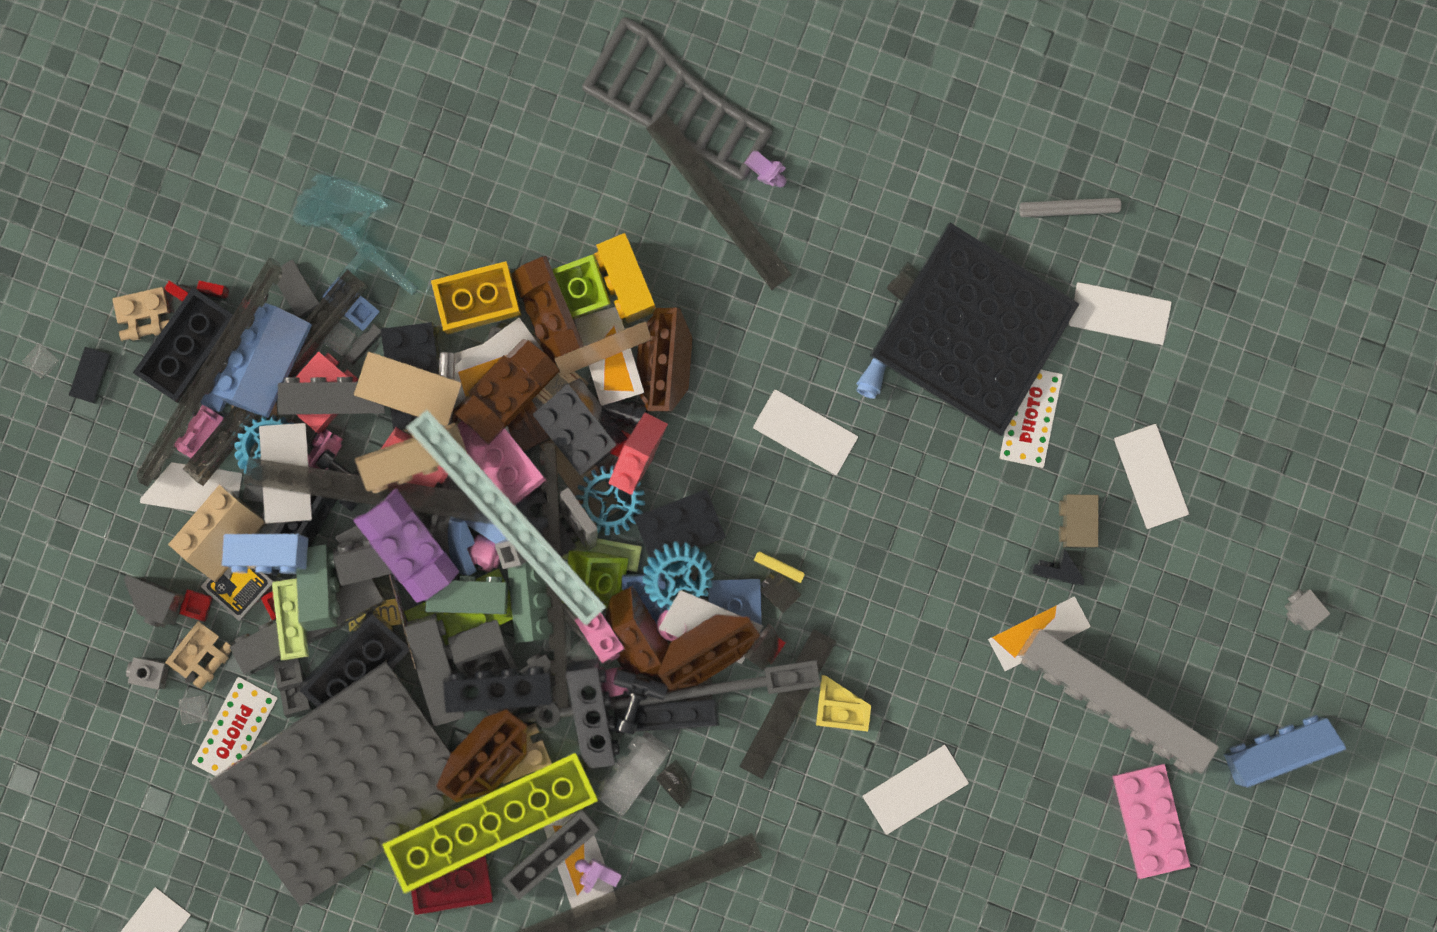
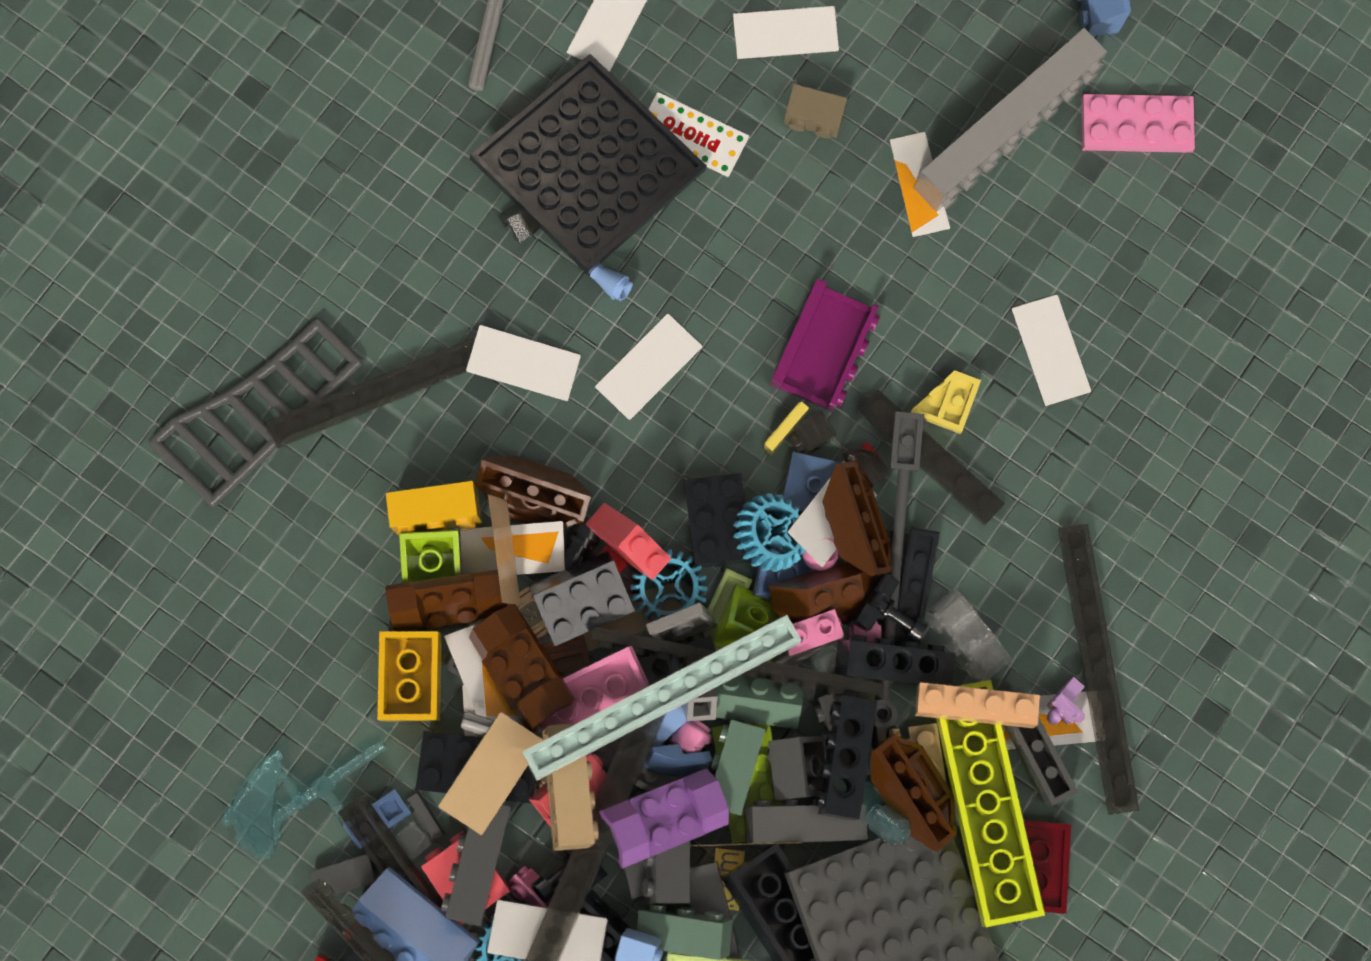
camera: 80 degrees left, 5 degrees down
clear smoke brick [655,760,692,808] -> none
lavender piece [745,151,786,187] -> none
black slope [1029,549,1085,586] -> none
none -> white sticker [466,325,581,401]
none -> magenta panel [771,279,881,412]
none -> clear light blue brick [865,804,911,846]
none -> light nougat brick [915,682,1040,728]

